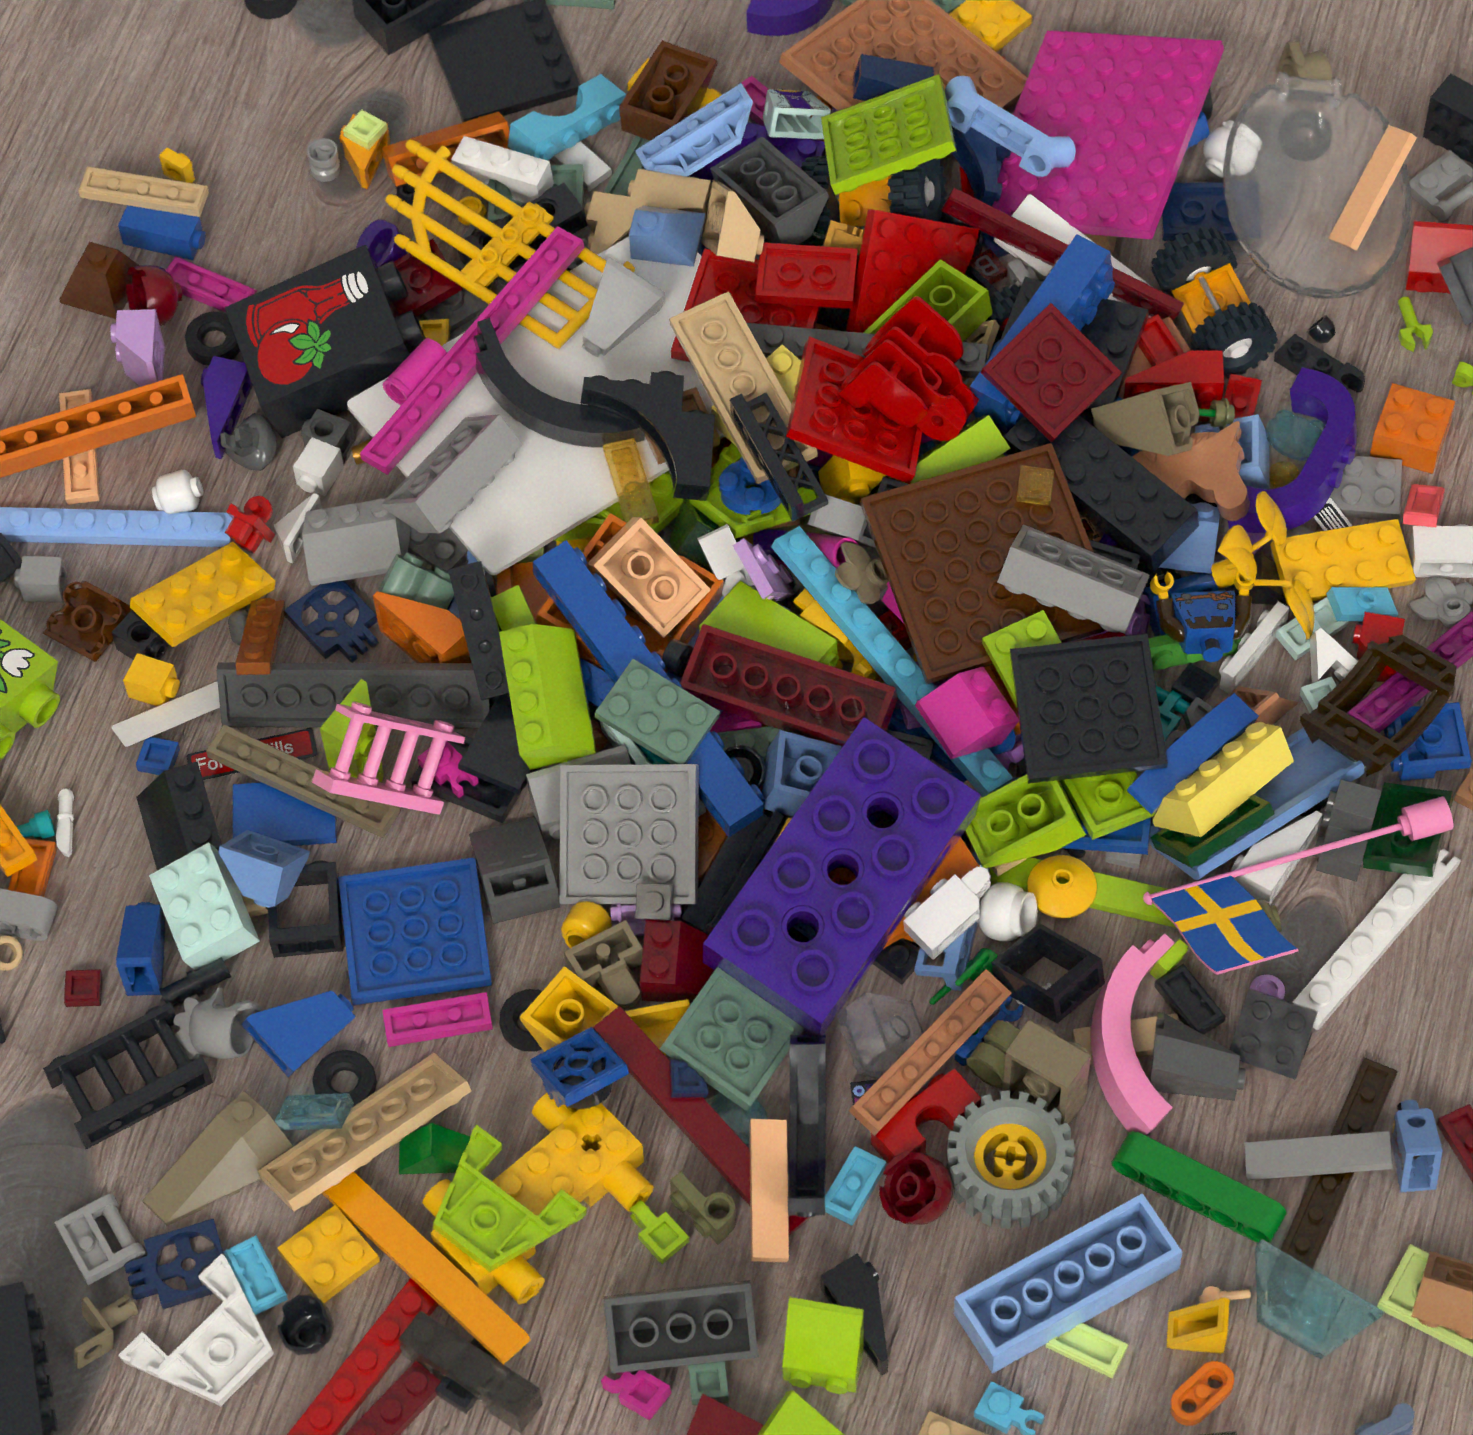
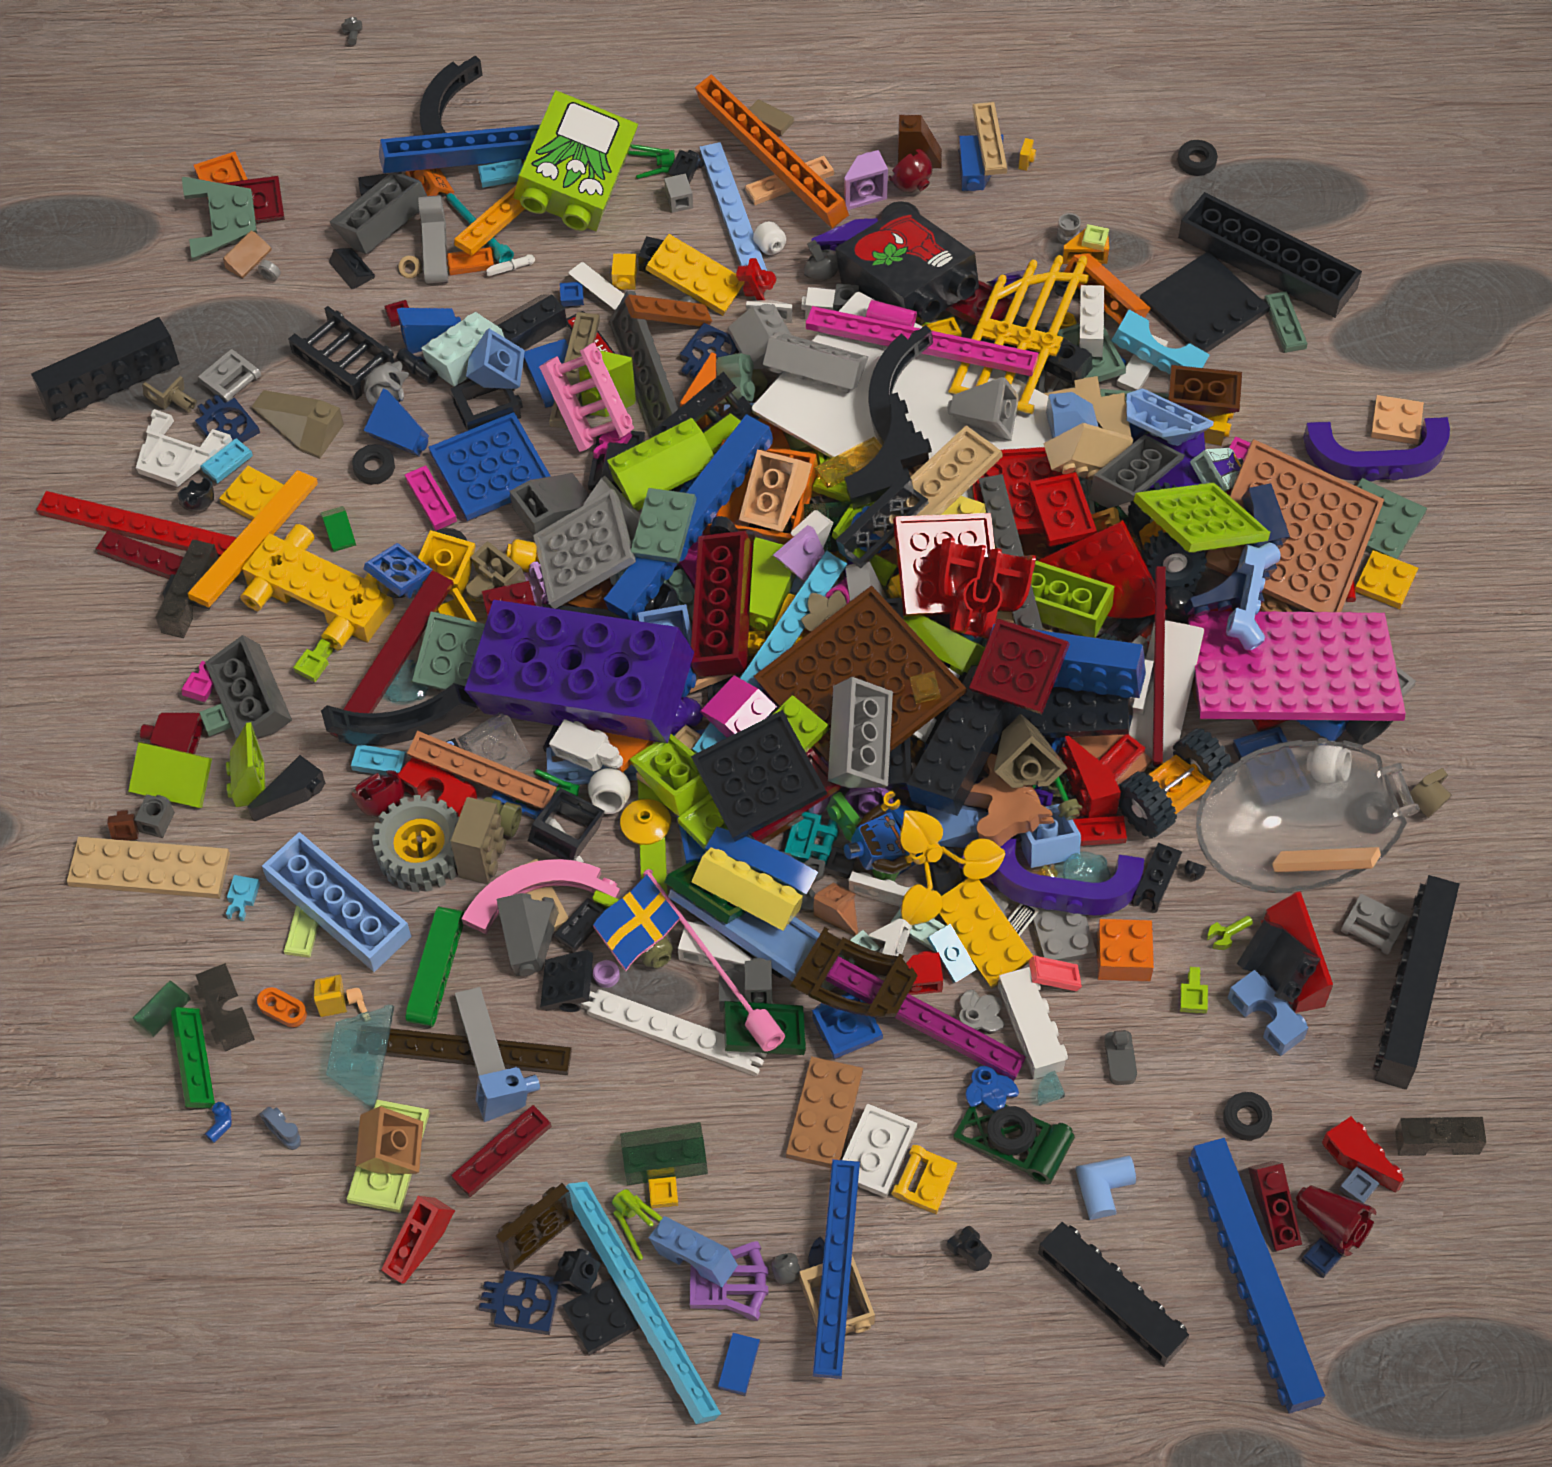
camera: 70 degrees right, 0 degrees up
reddish brown slope [43,580,132,662] -> none
dark pink tile [166,256,257,313] -> none
tan plate [258,1053,472,1212] -> none
clear light blue plate [274,1093,354,1131] -> none
lime wing [433,1125,587,1272] -> none
plate [635,883,673,920] -> none
dark blue tile [669,1059,708,1098] -> none
olive plate [670,1171,736,1245] -> none
light nougat tile [749,1119,789,1262] -> none

